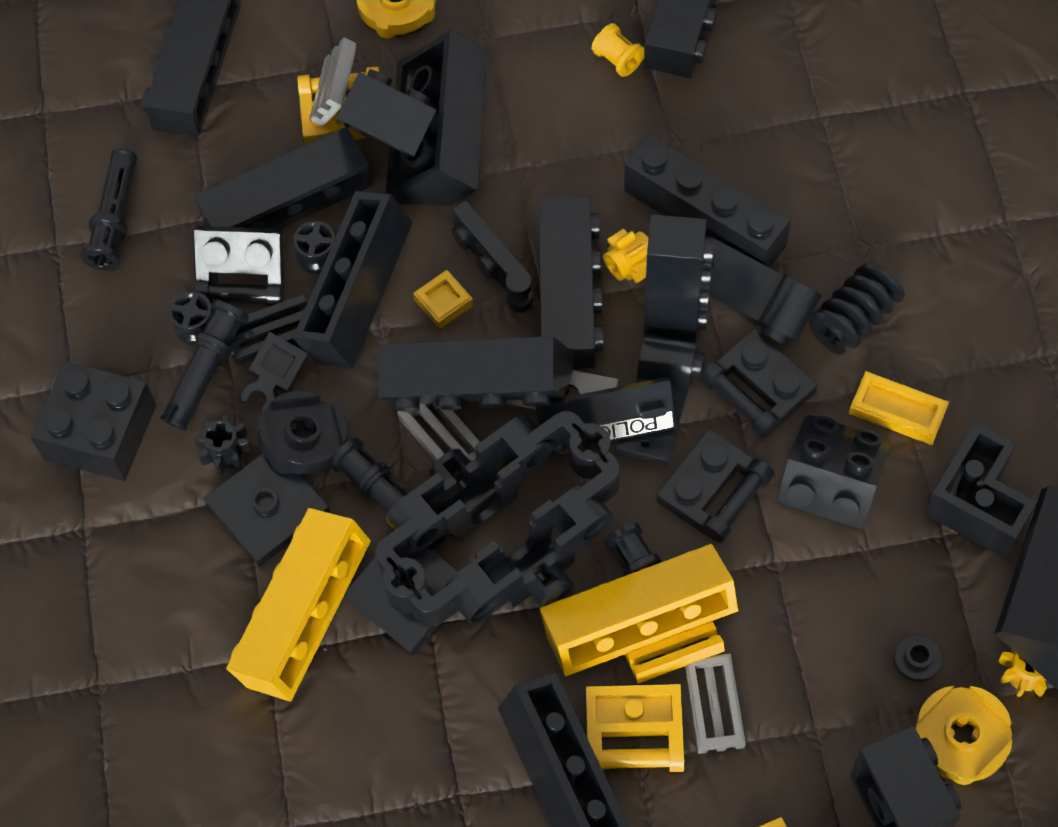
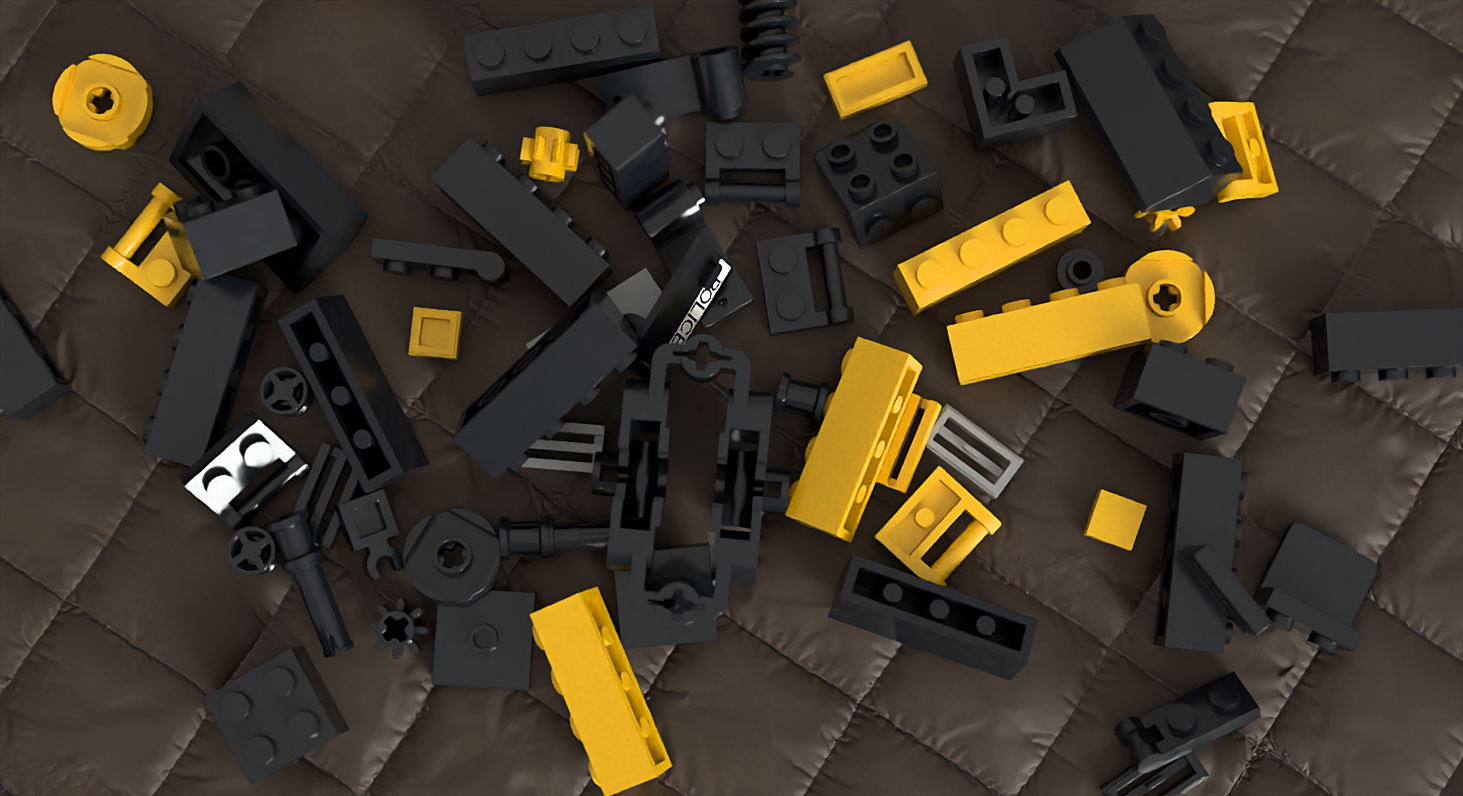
camera: 55 degrees left, 20 degrees up
black pin [81,148,137,271] -> none
light grey tile [309,37,357,126] -> none
none -> yellow brick [892,180,1091,316]
none -> yellow brick [947,277,1152,386]

